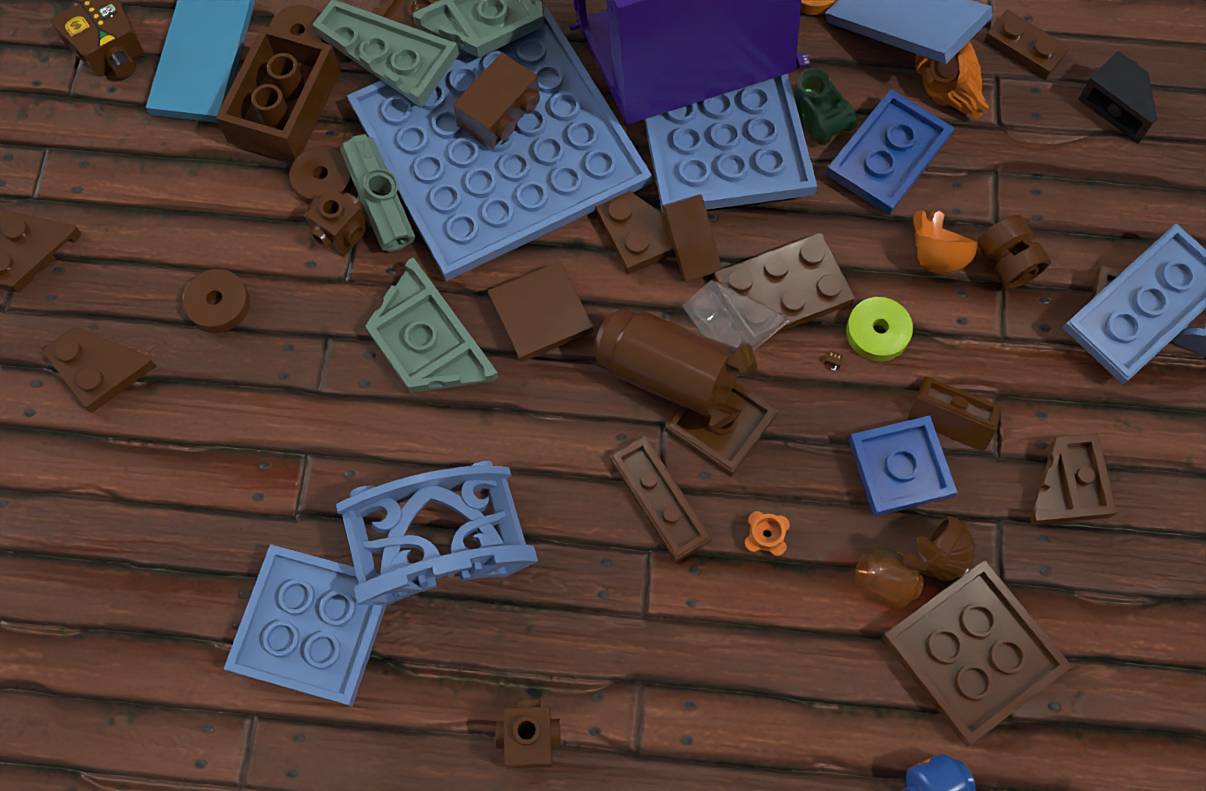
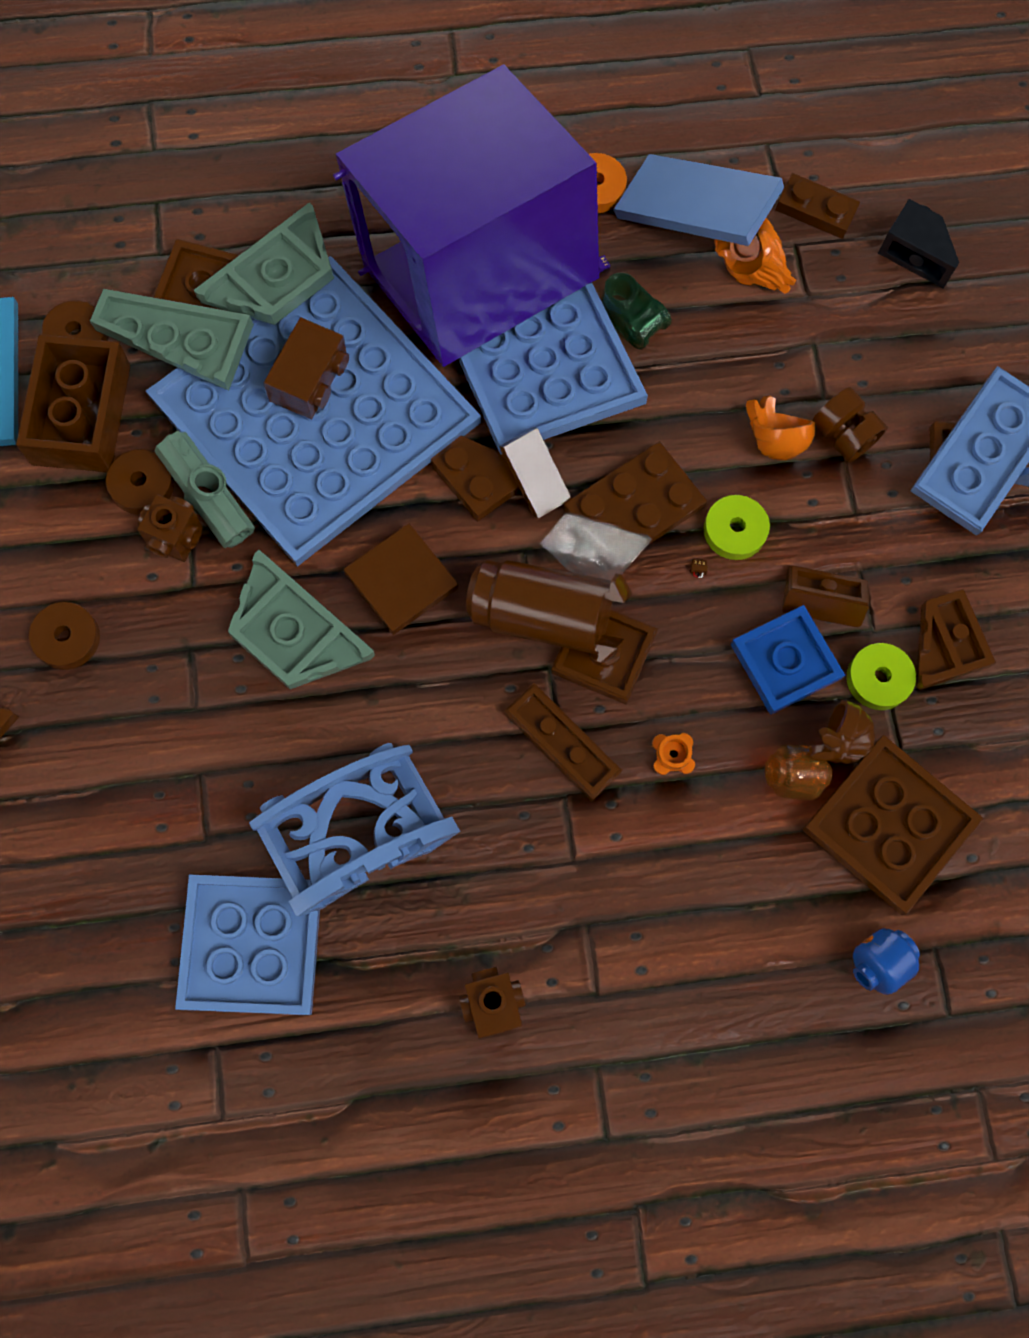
camera: 20 degrees left, 5 degrees up
blue plate [826,89,955,216] -> none
none -> lime piece [846,643,916,710]

